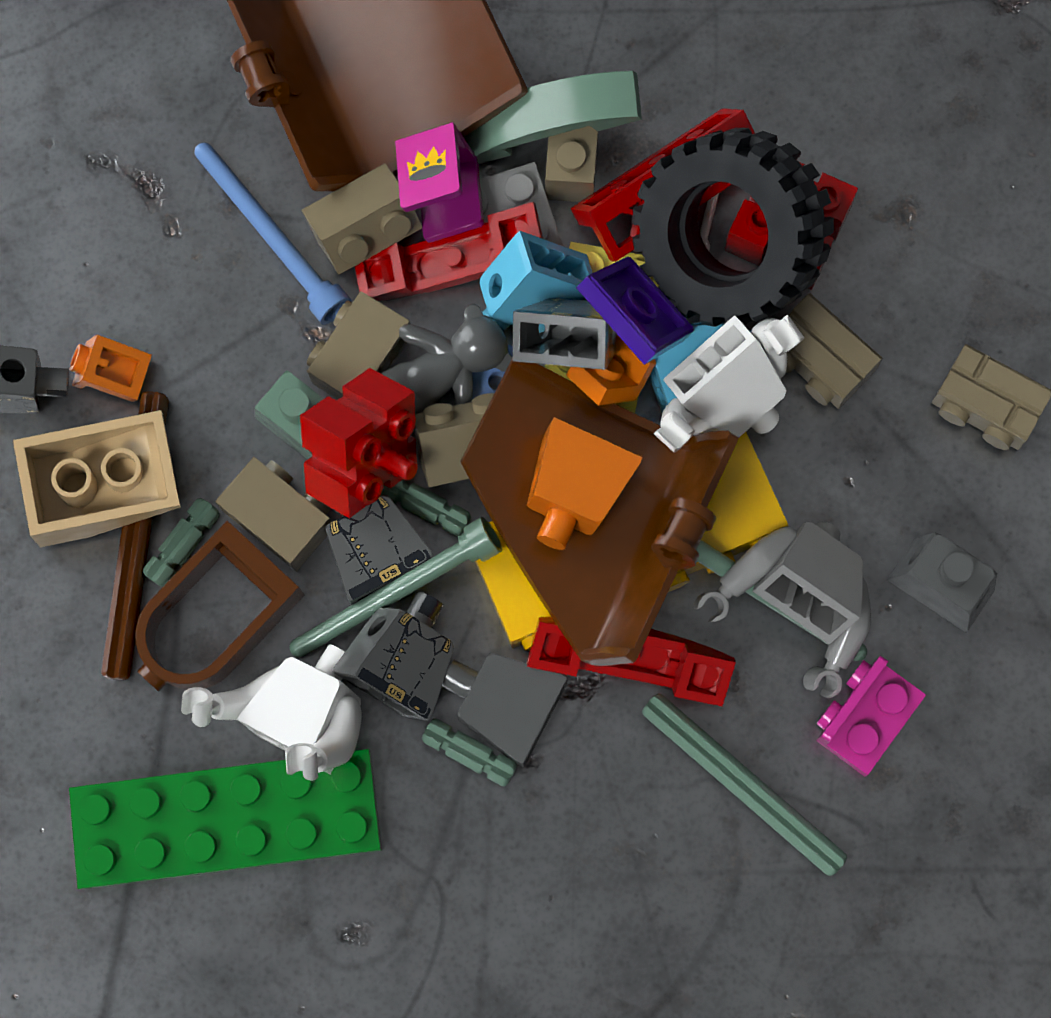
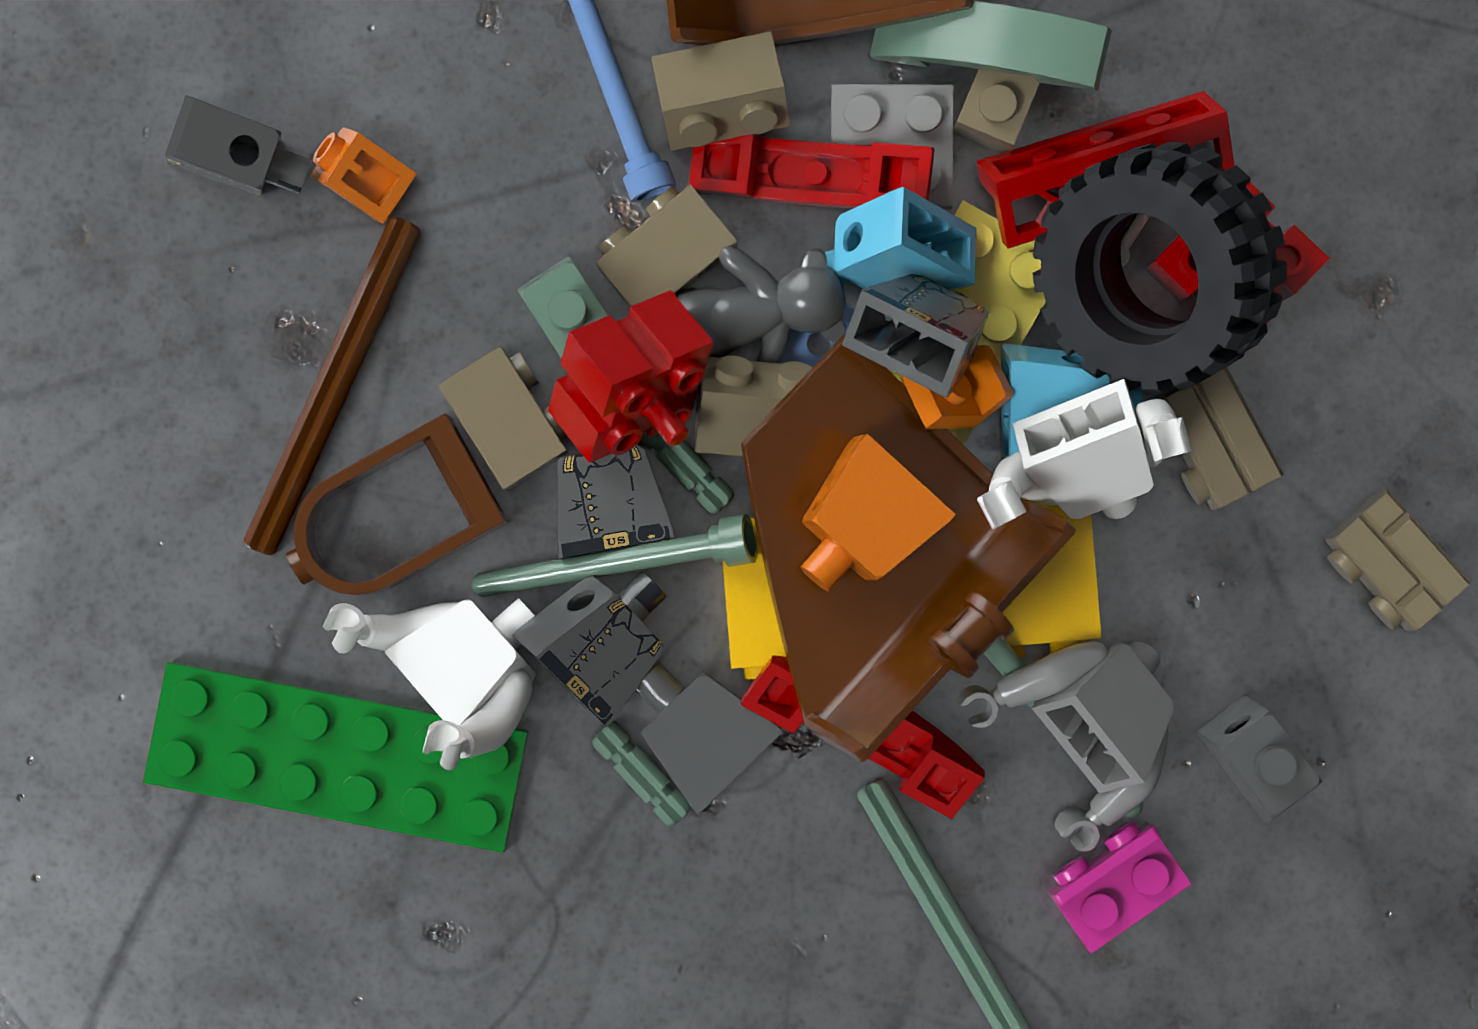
camera: 15 degrees right, 10 degrees up
tan slope [13,410,181,547] -> none
sand green axle [143,498,220,587] -> none
piece [395,122,484,243] -> none
dark purple plate [576,256,695,365] -> none

